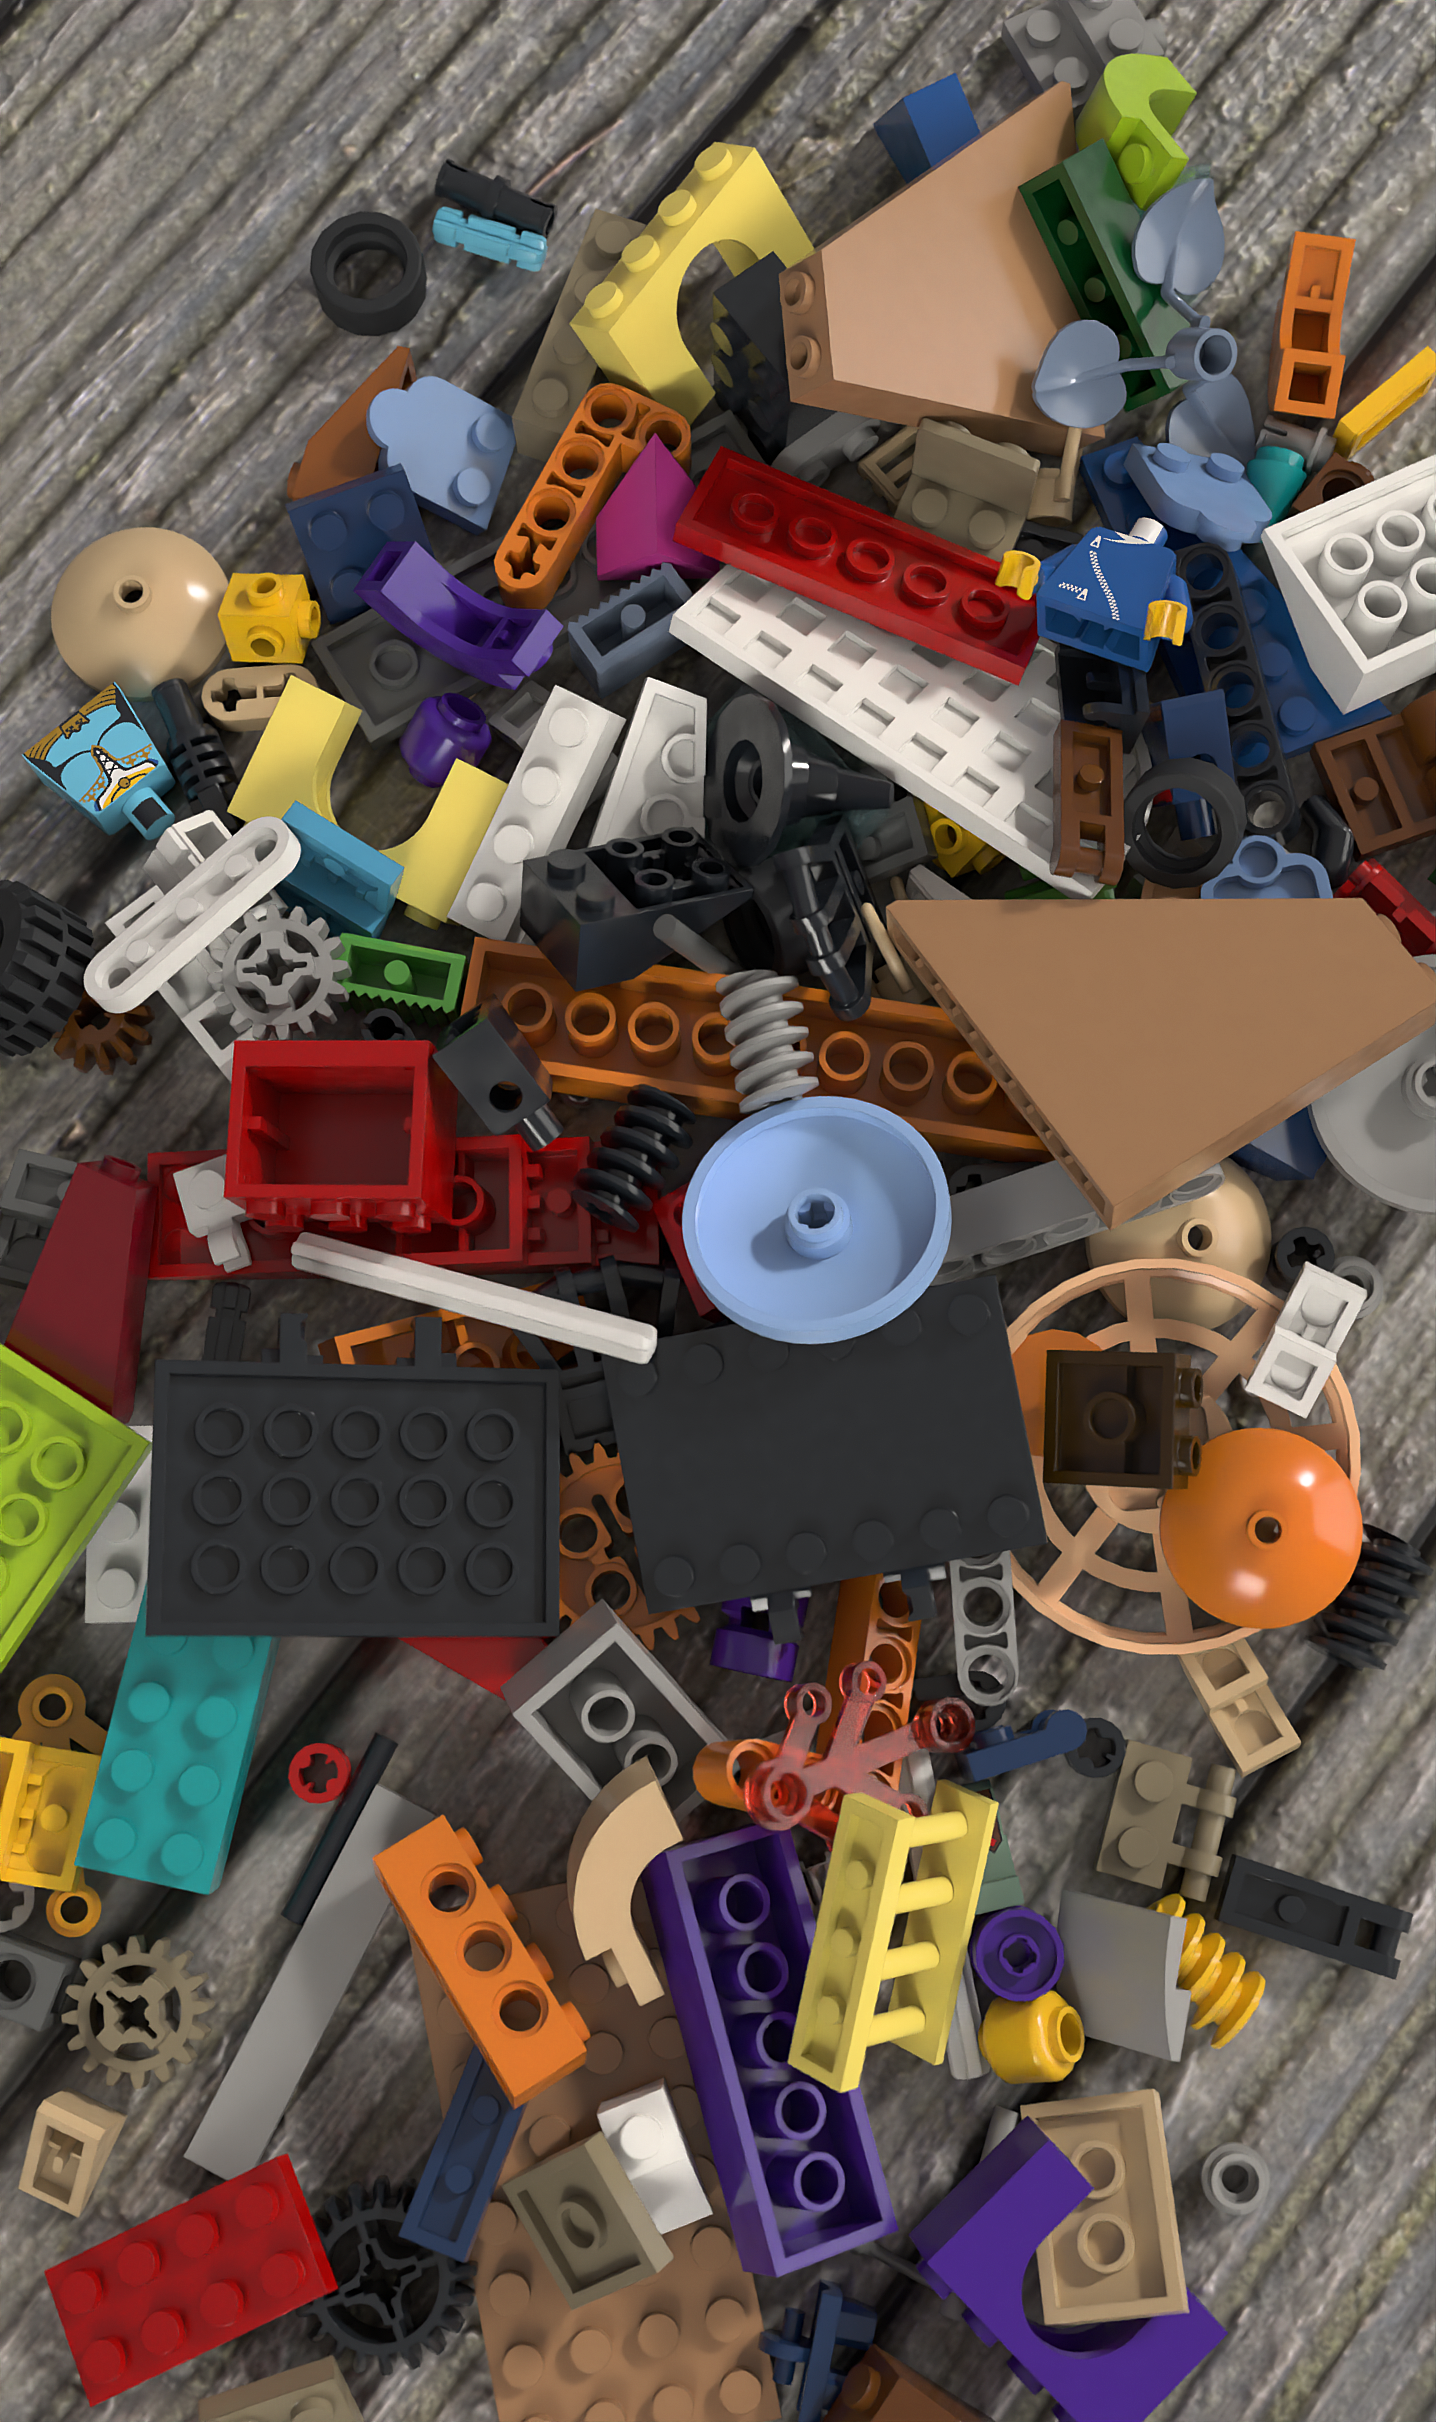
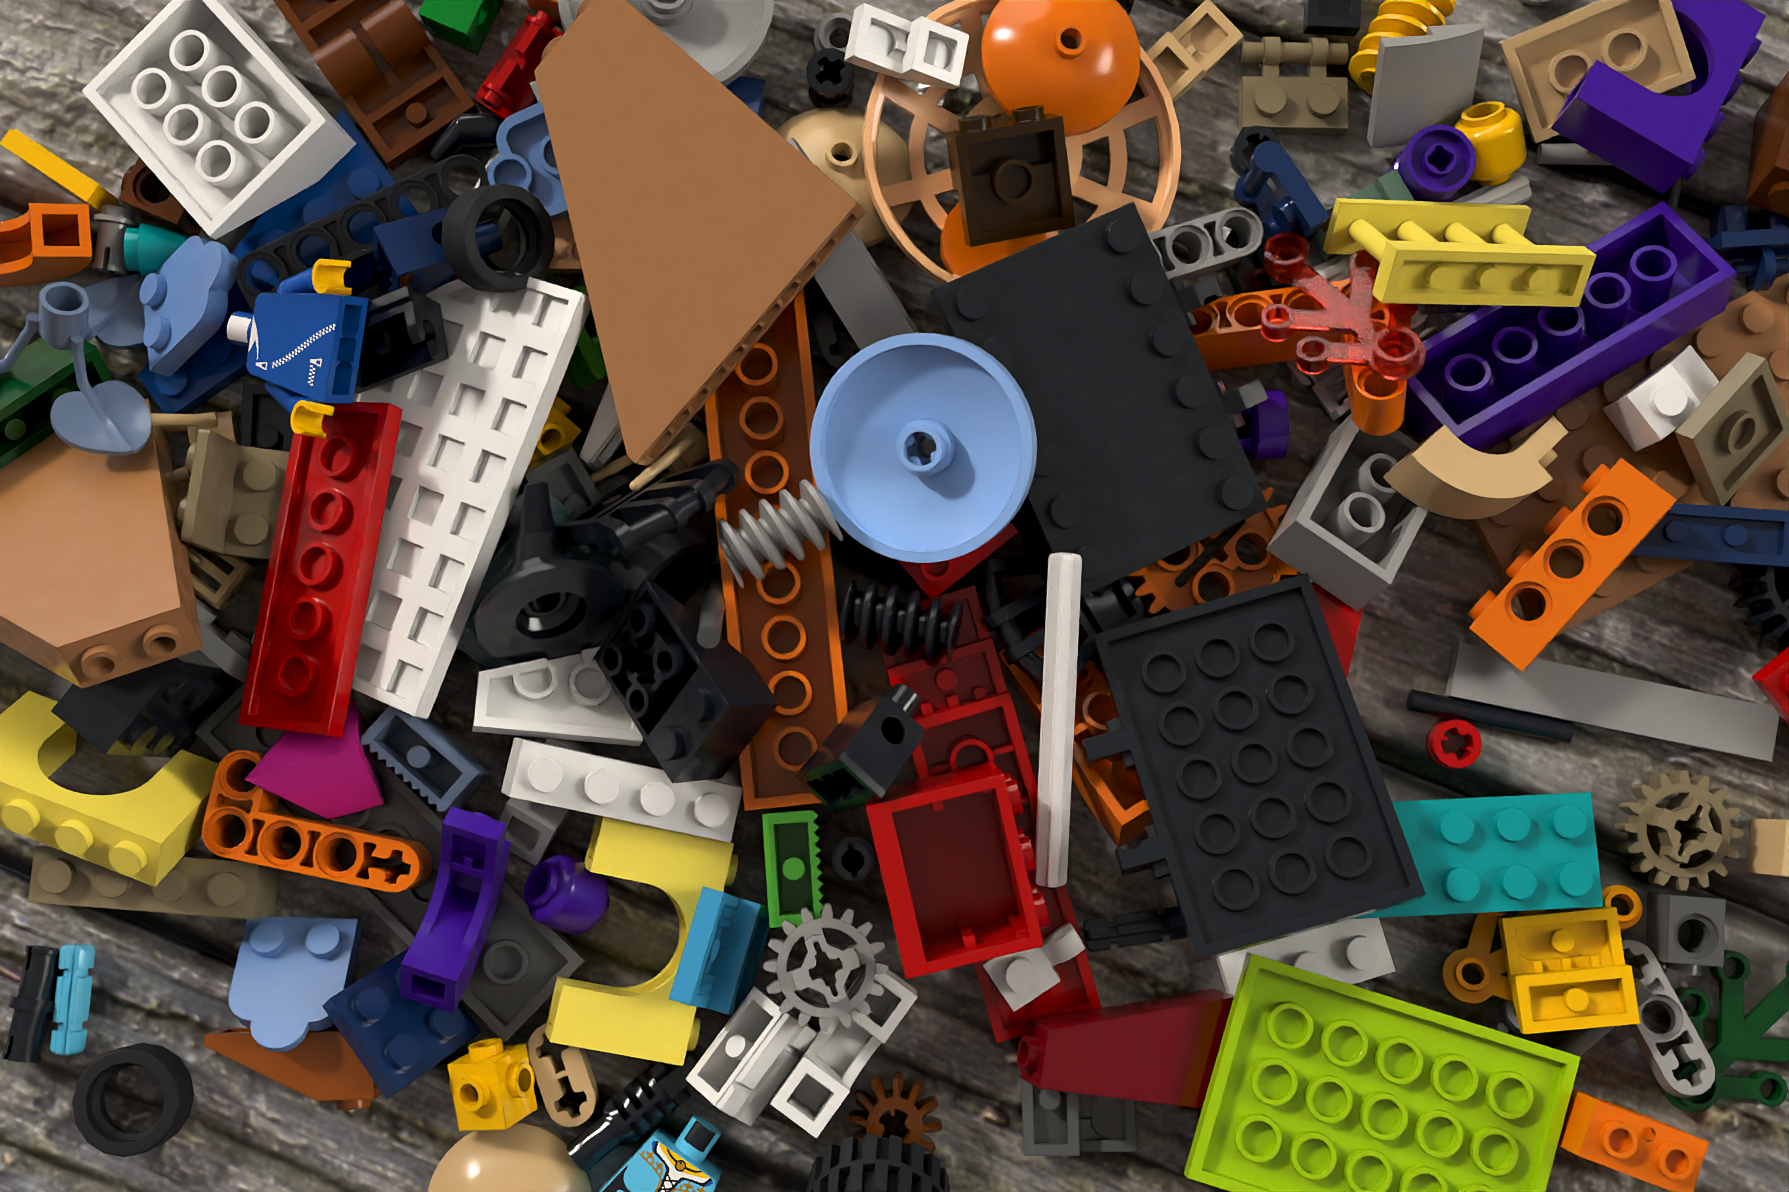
camera: 110 degrees left, 5 degrees up
white plate [84,816,301,1013] -> none
reddish brown plate [1049,719,1125,886] -> none

